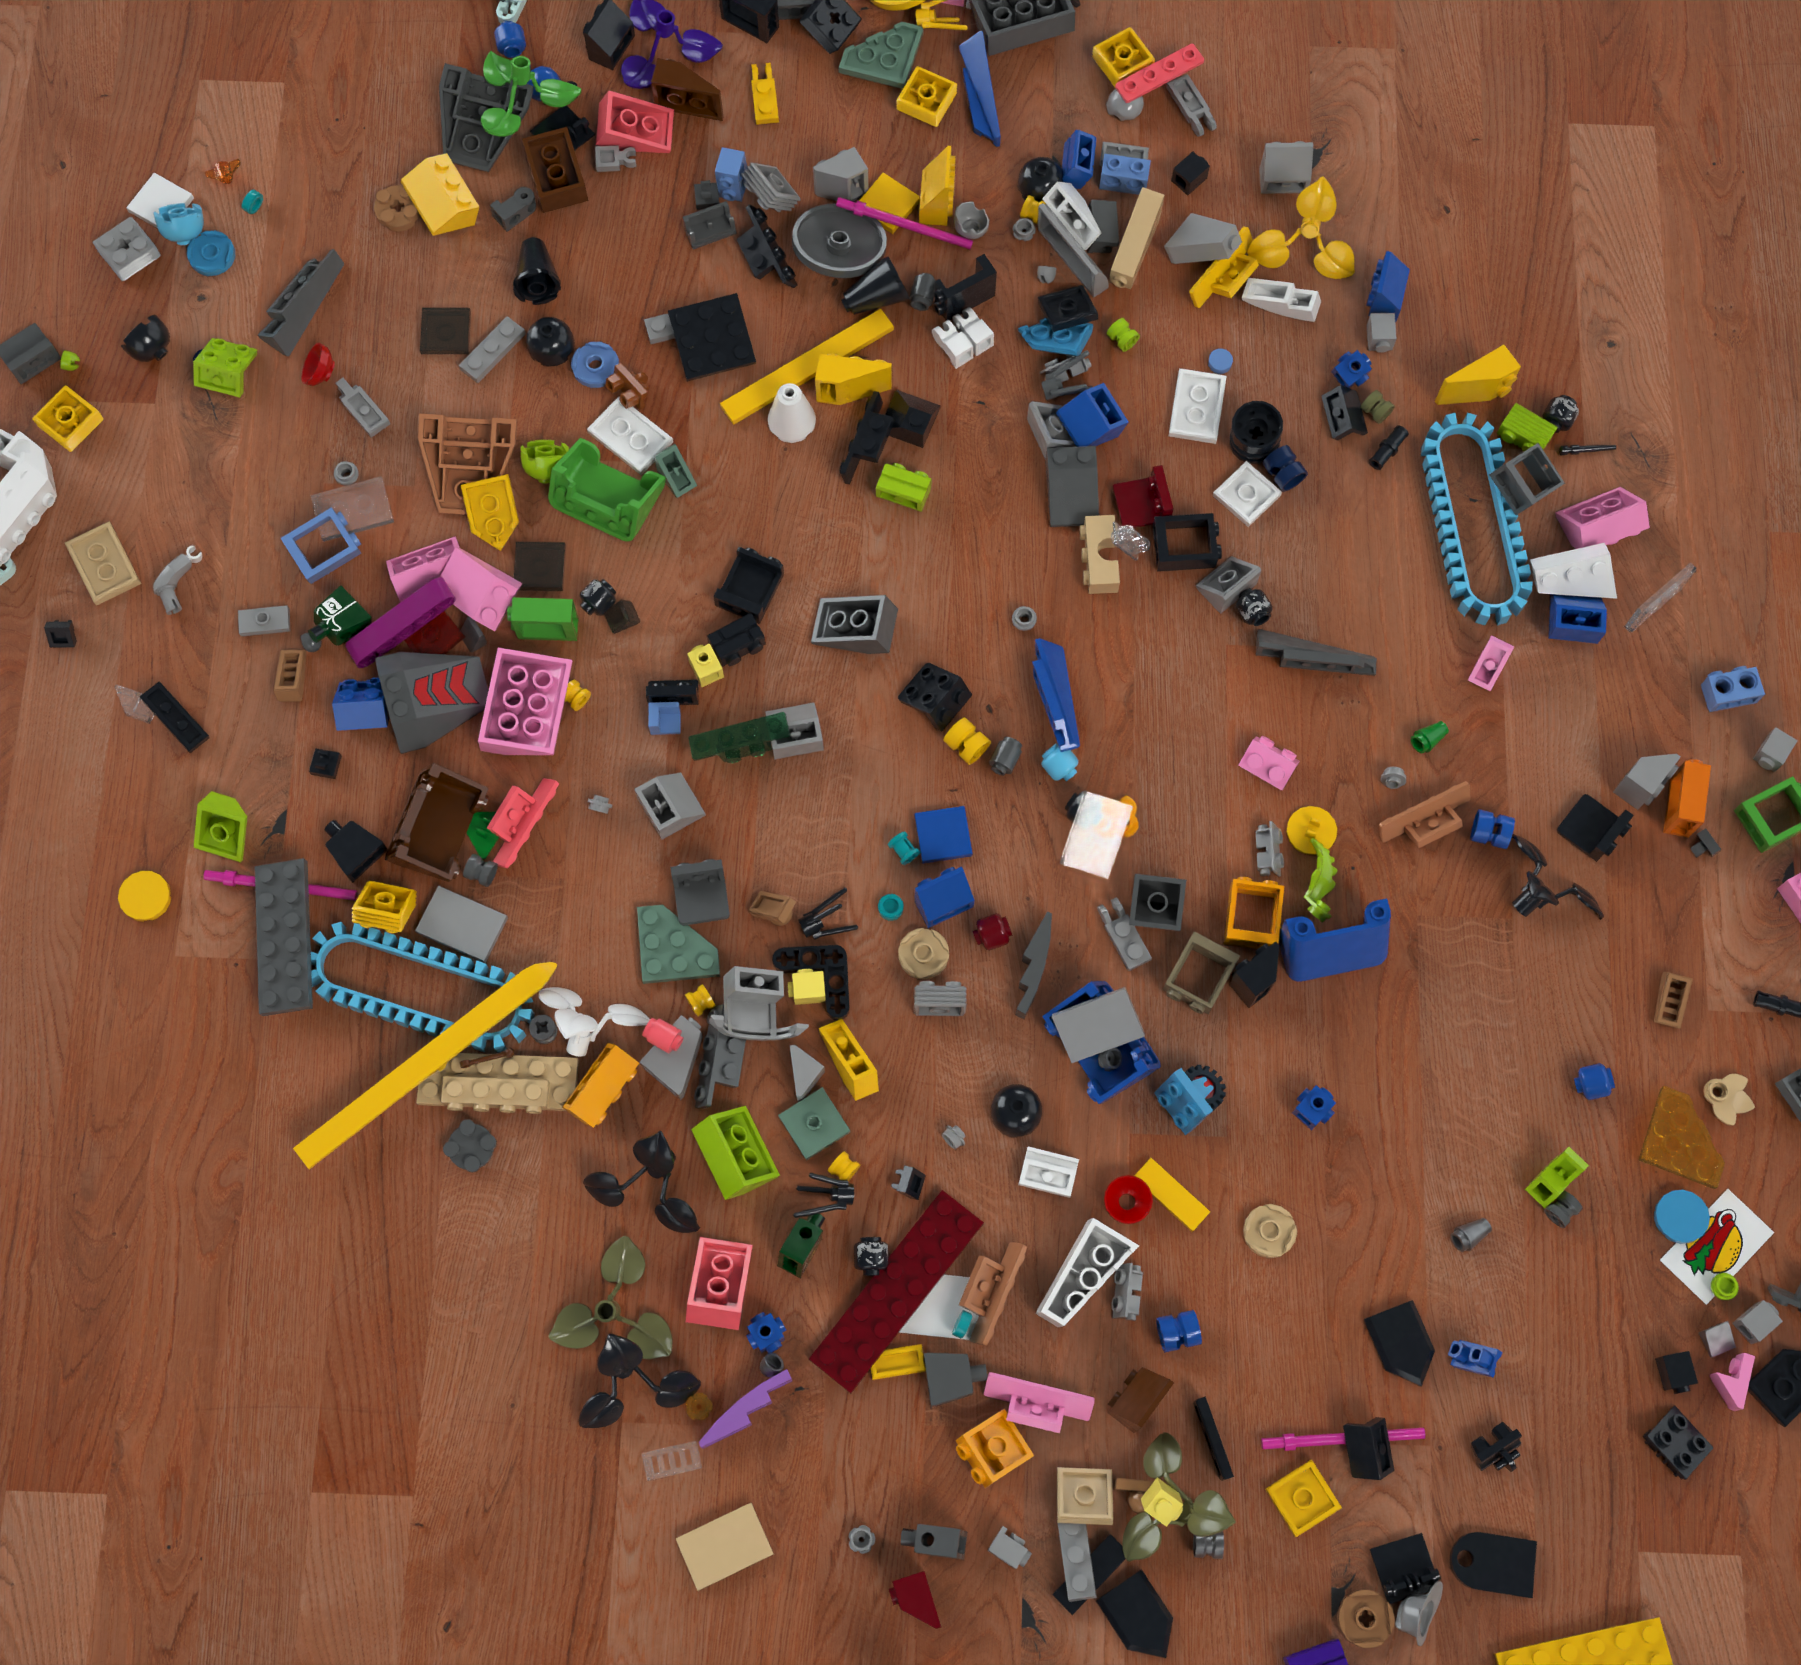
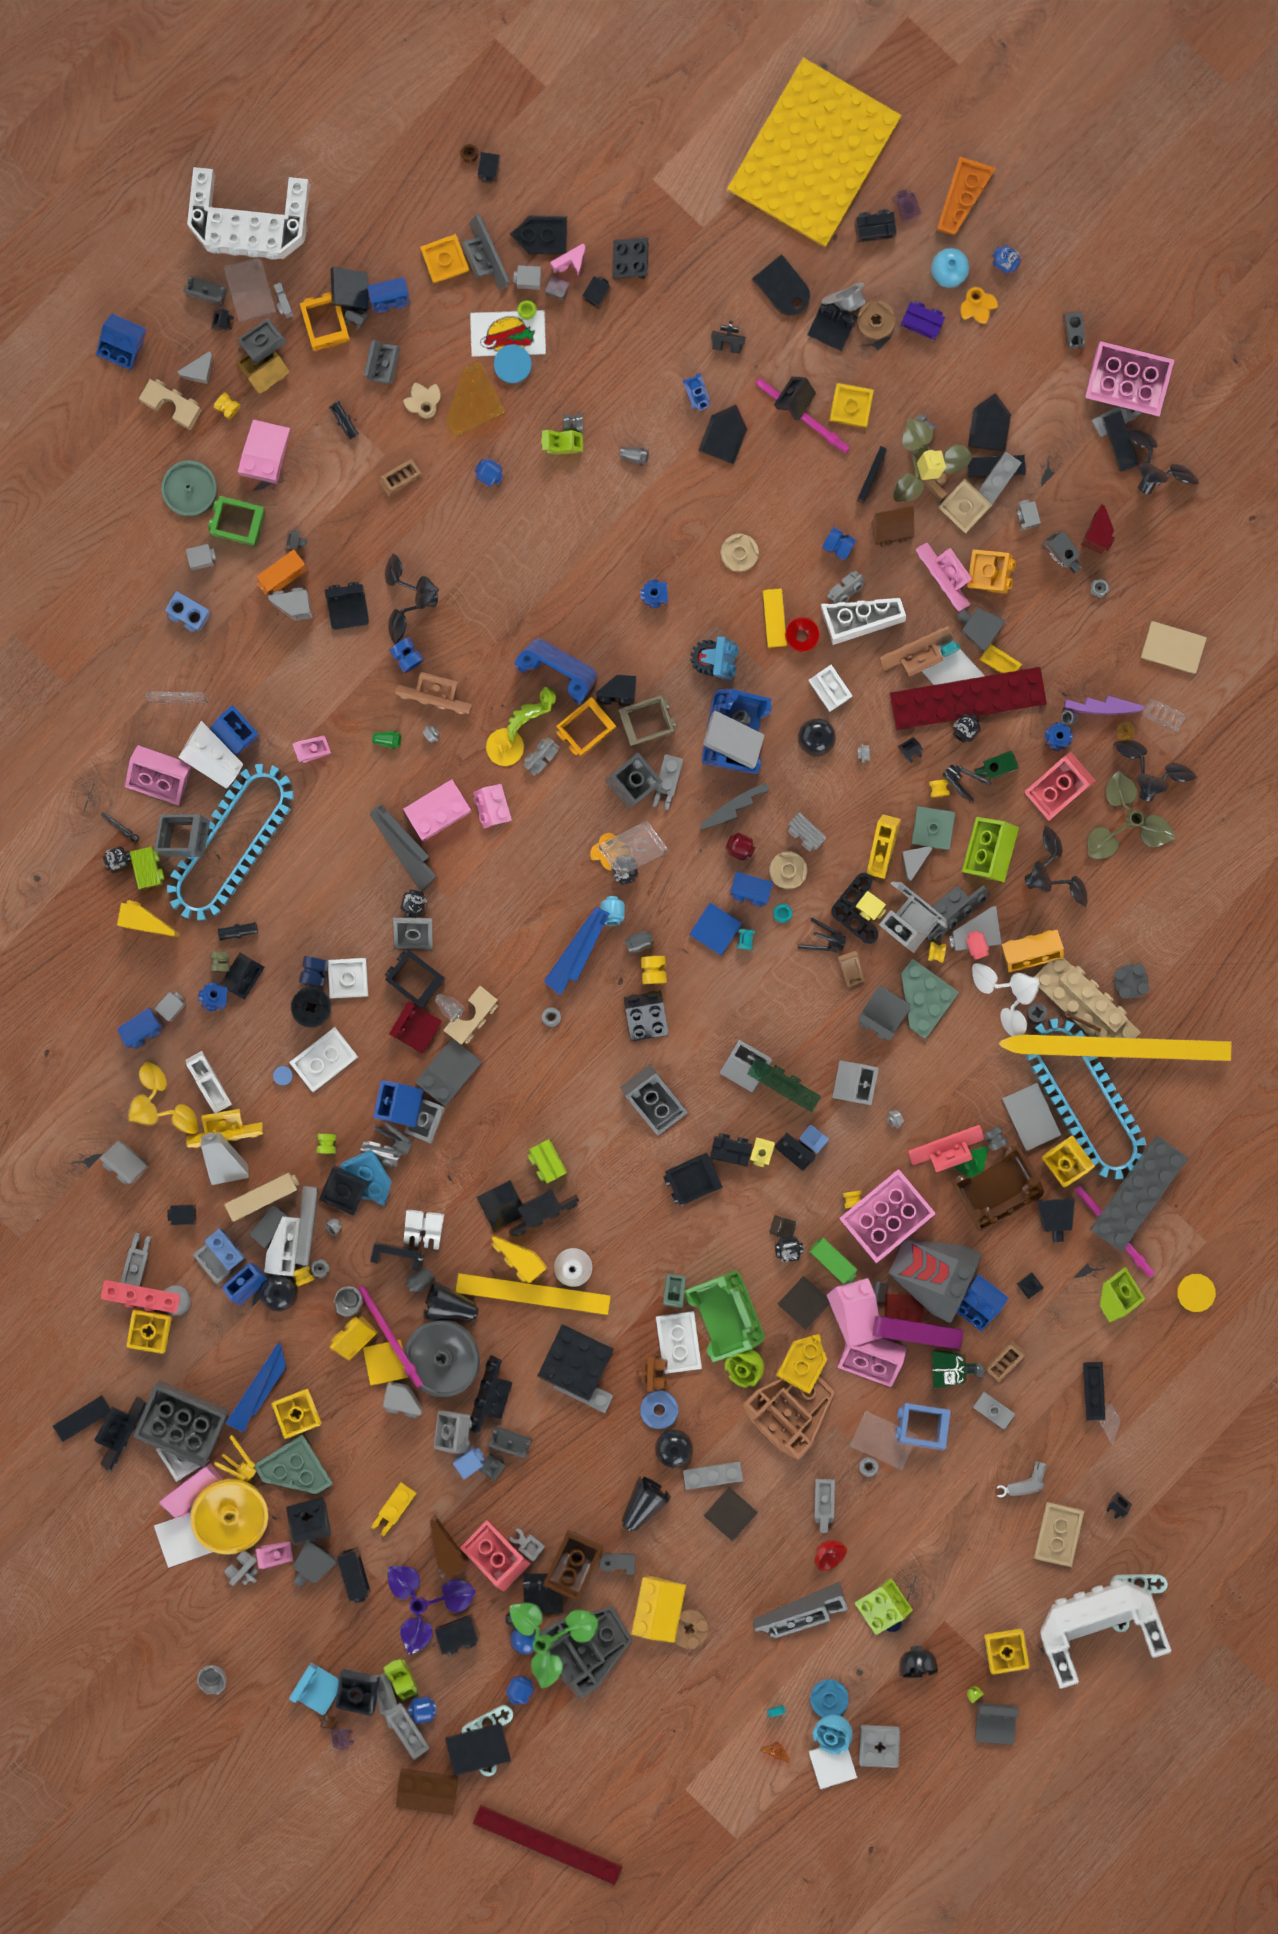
camera: 140 degrees left, 15 degrees up
none -> bright pink slope [403,779,472,842]

